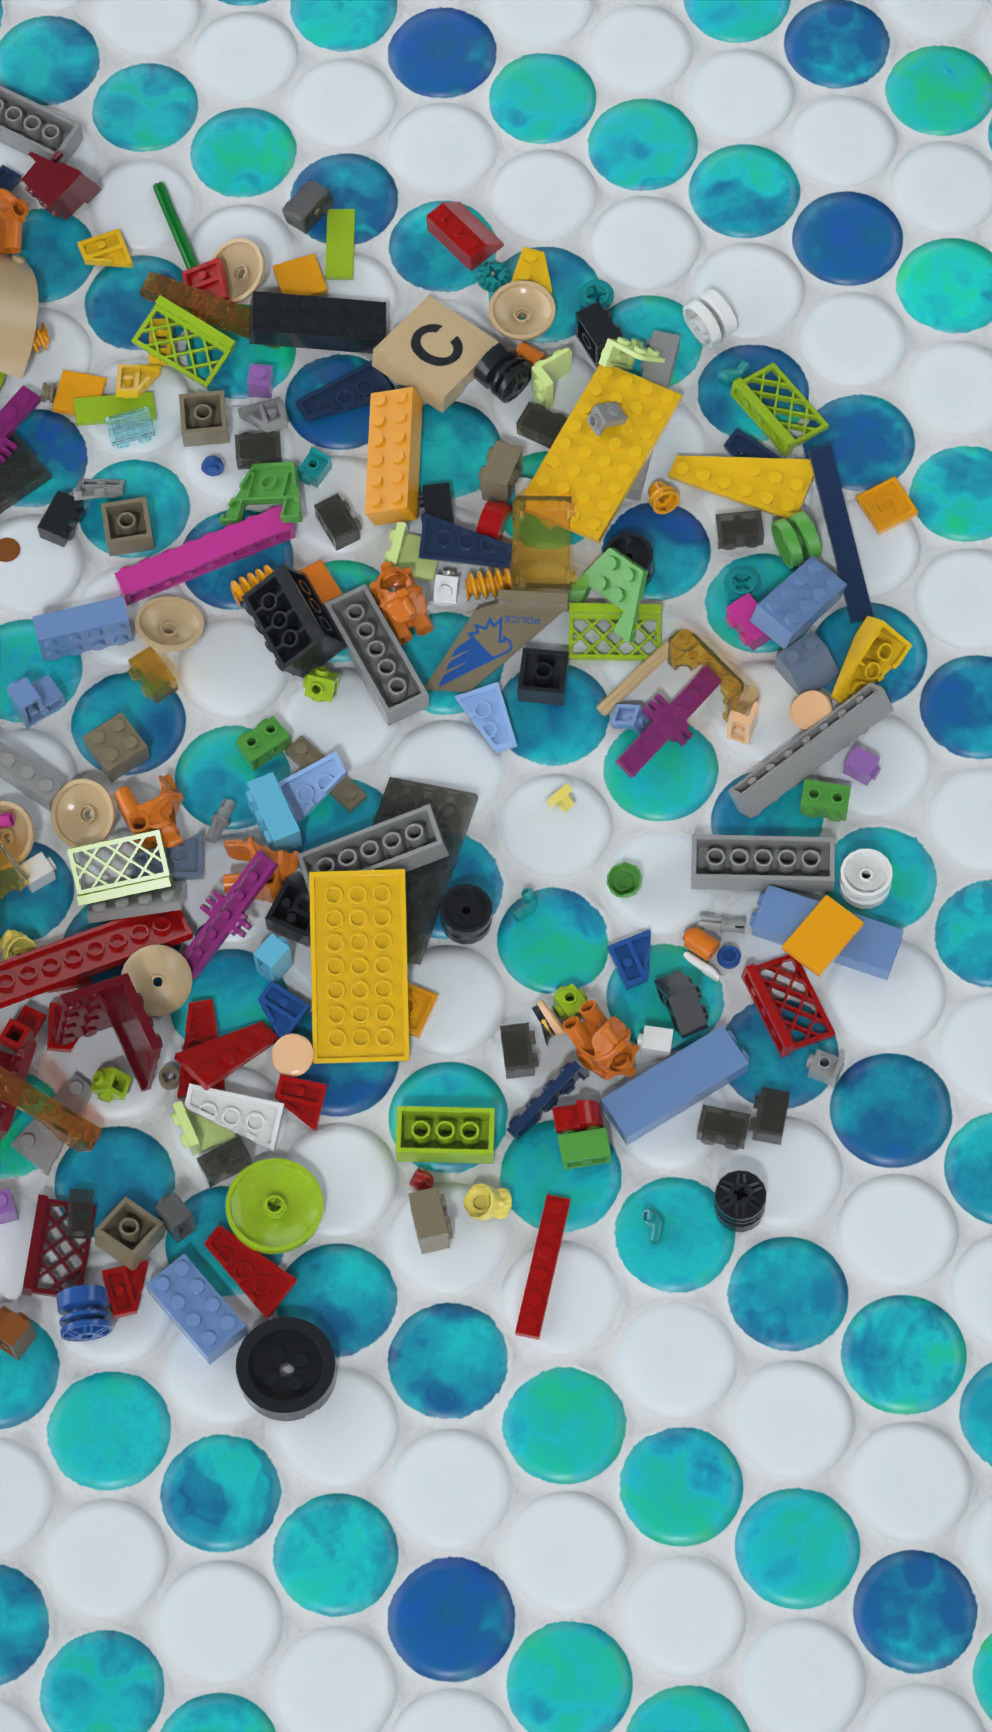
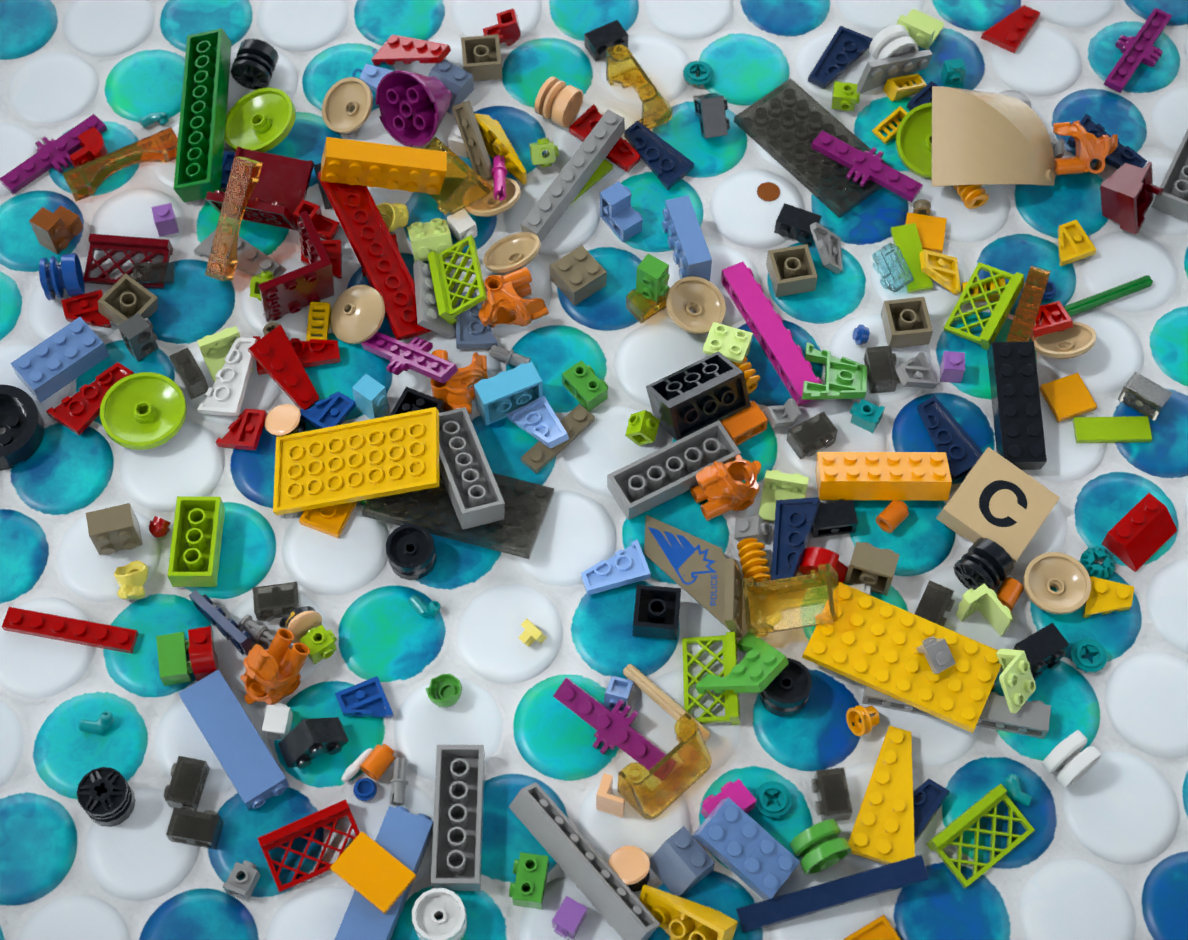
camera: 85 degrees right, 5 degrees down
none -> light grey pin [238,614,292,649]
none -> yellow slope [306,302,331,341]
none -> yellowish green bracket [407,218,454,262]
none -> bright green brick [636,254,670,302]
none -> yellowish green bracket [703,322,753,363]
none -> light grey bracket [763,398,802,428]
none -> orange brick [875,500,909,533]

